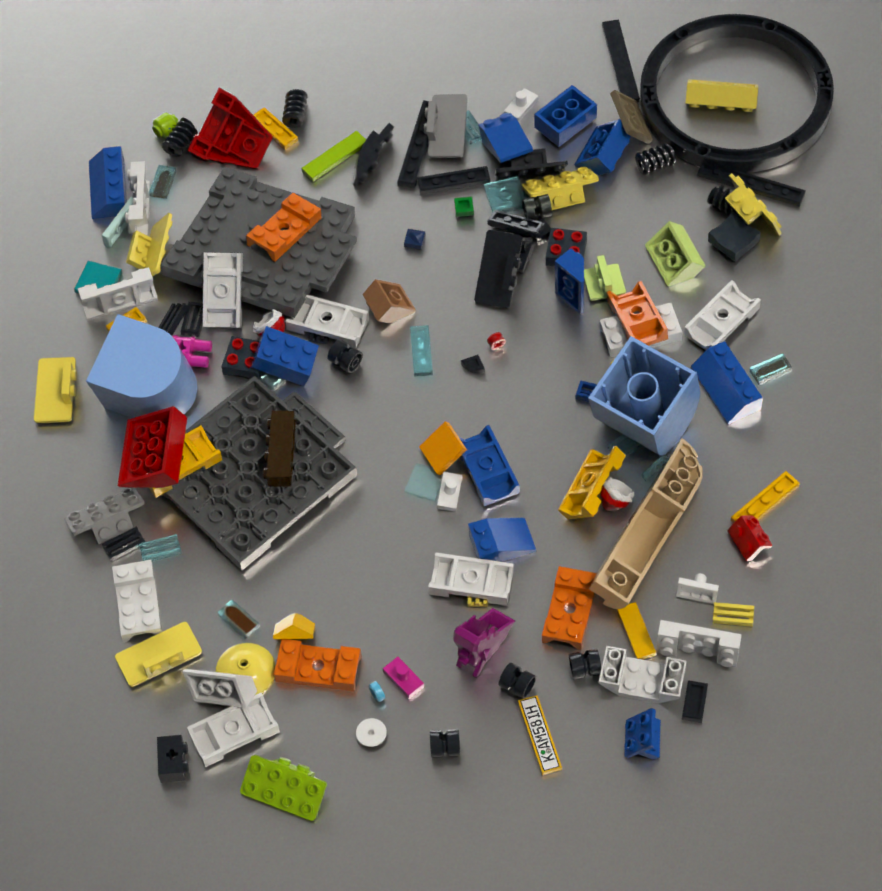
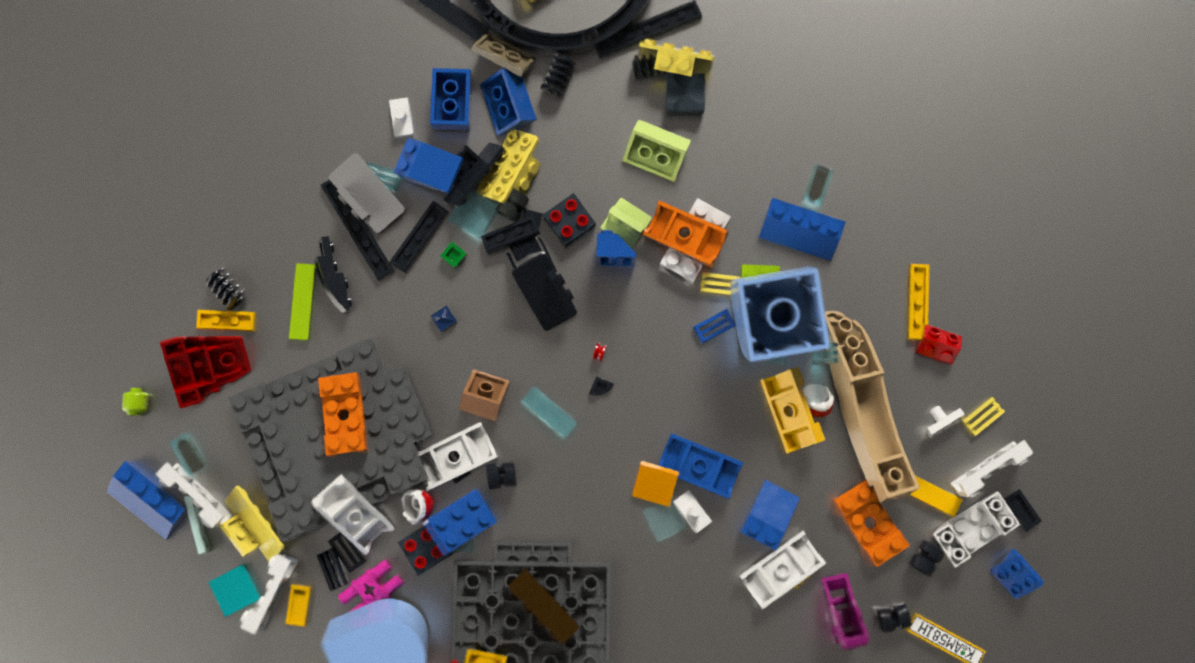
camera: 50 degrees left, 25 degrees up
black piece [162,118,198,156] -> none
white piece [684,280,761,350] -> none

